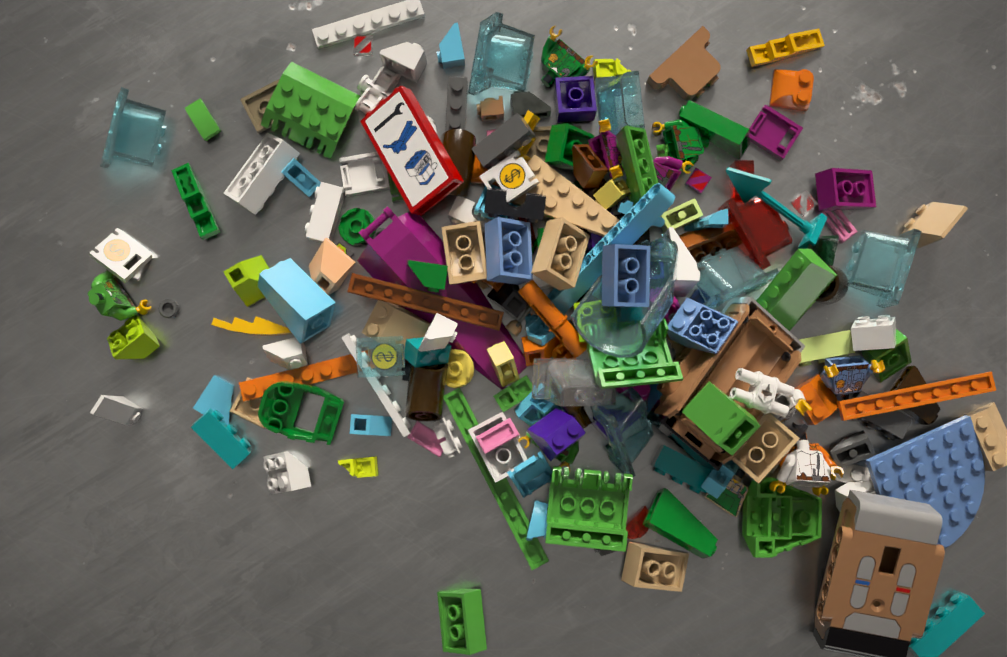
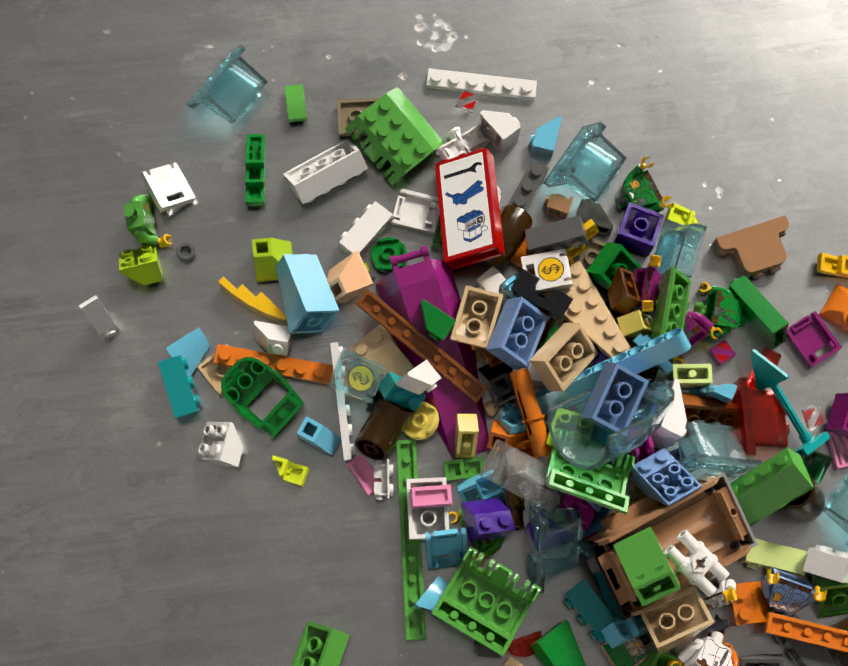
camera: 25 degrees right, 10 degrees down
medium azure slope [281,158,321,197] -> none

